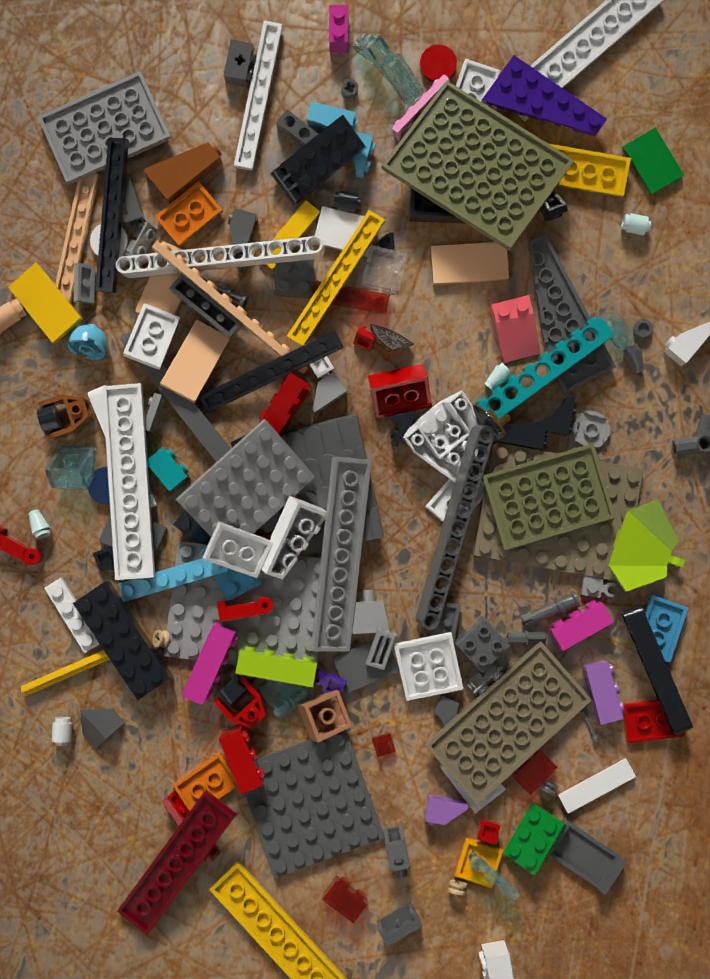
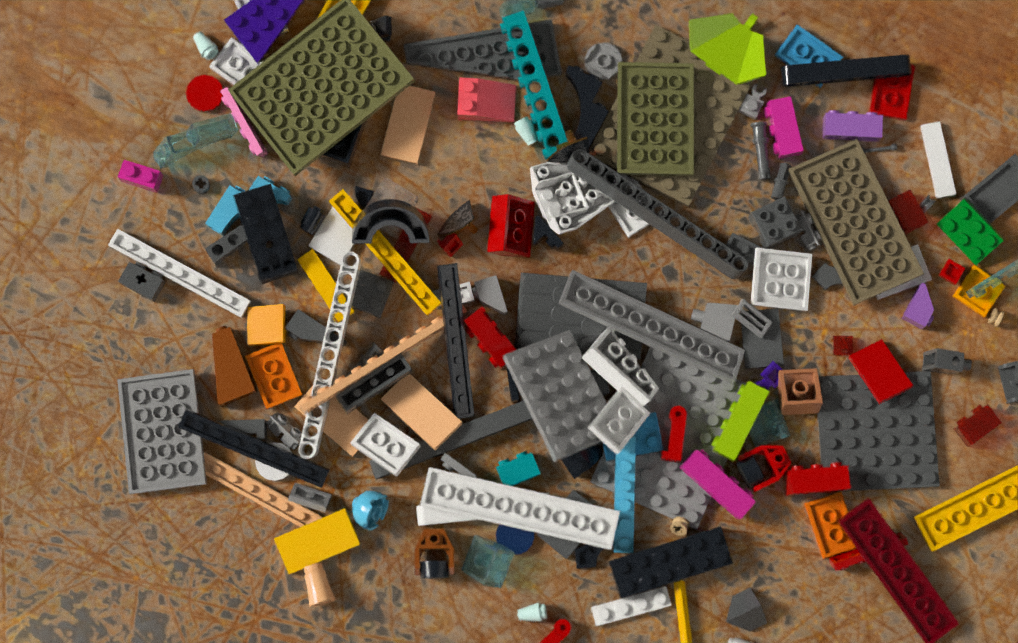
camera: 75 degrees left, 5 degrees down
none -> light aqua cone [193,32,218,60]
none -> light orange tile [247,304,286,346]
none -> black brick [352,199,429,244]
none -> red tile [848,339,913,405]

